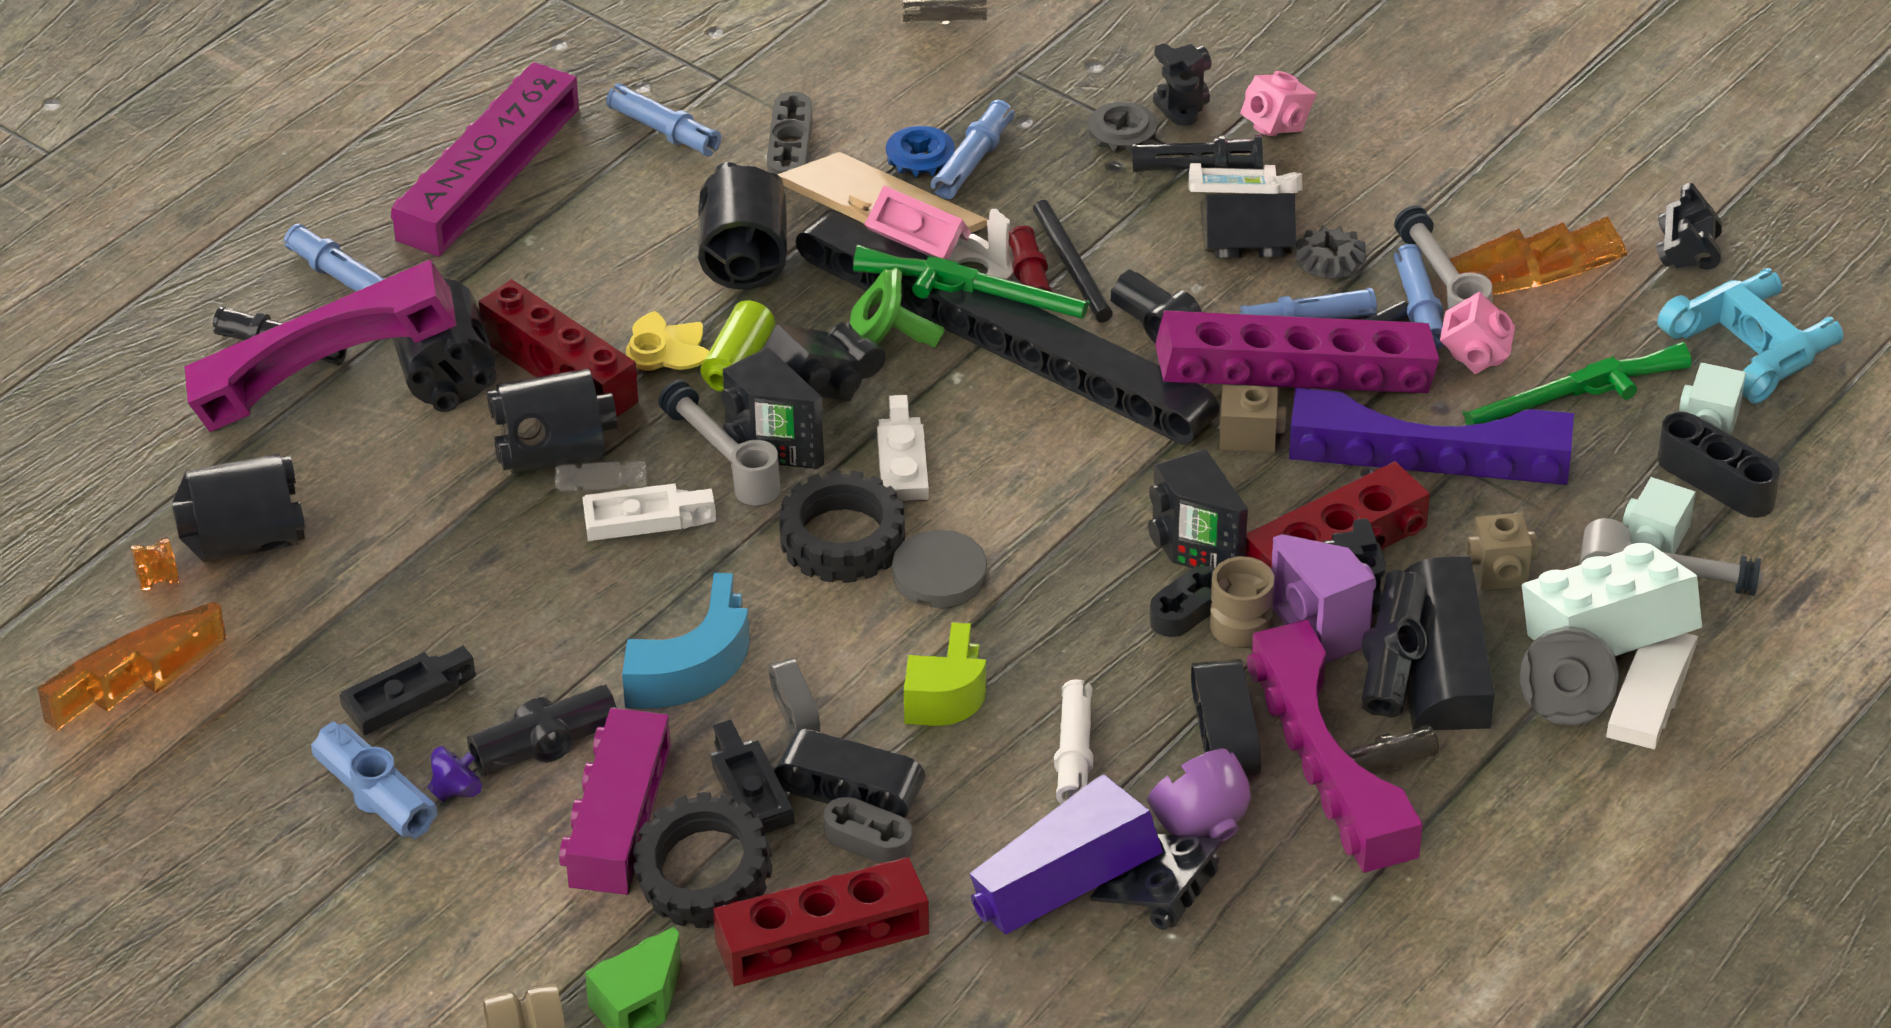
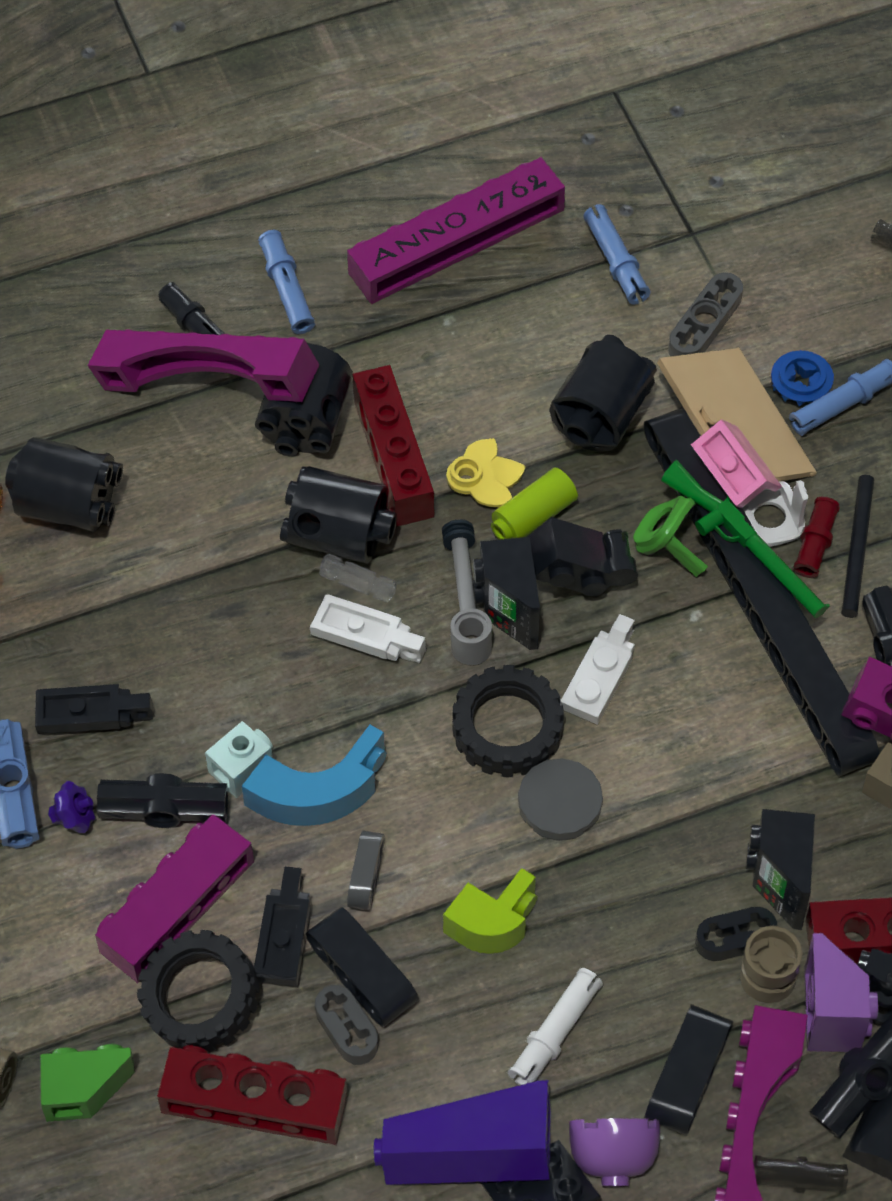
camera: 30 degrees right, 15 degrees up
none -> light aqua brick [205,721,273,798]

